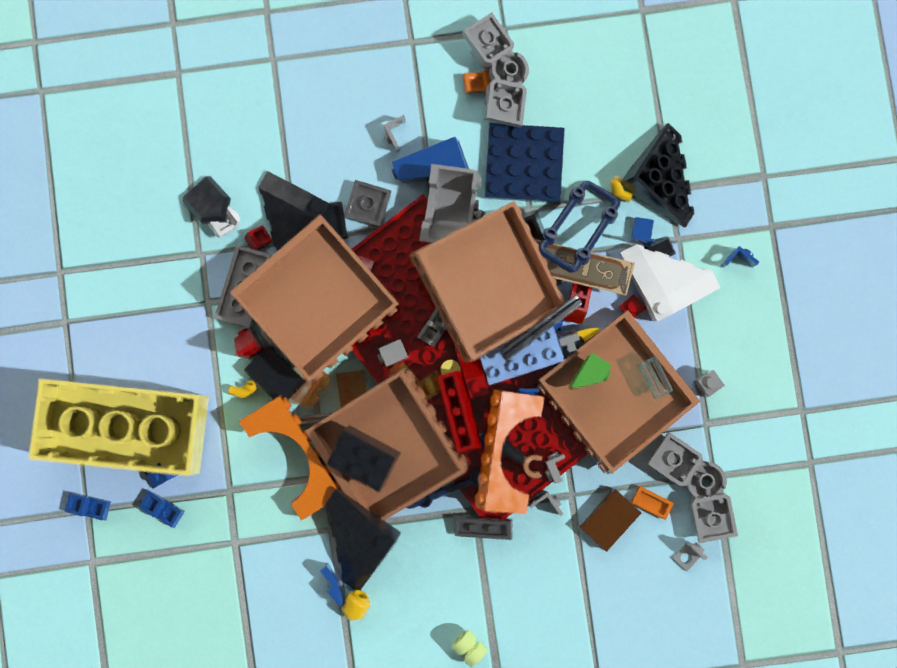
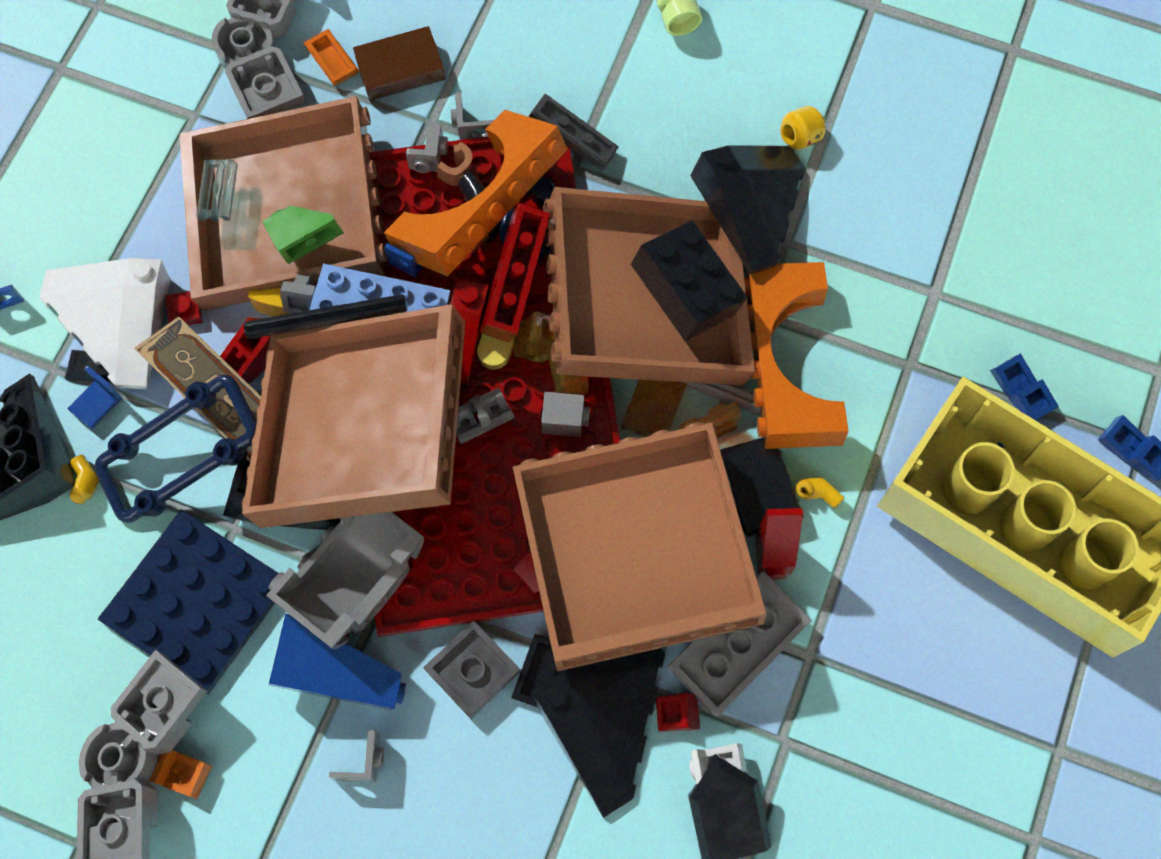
camera: 150 degrees left, 15 degrees down
blue slope [320,564,344,606] -> none
light grey brick [693,370,725,397] -> none

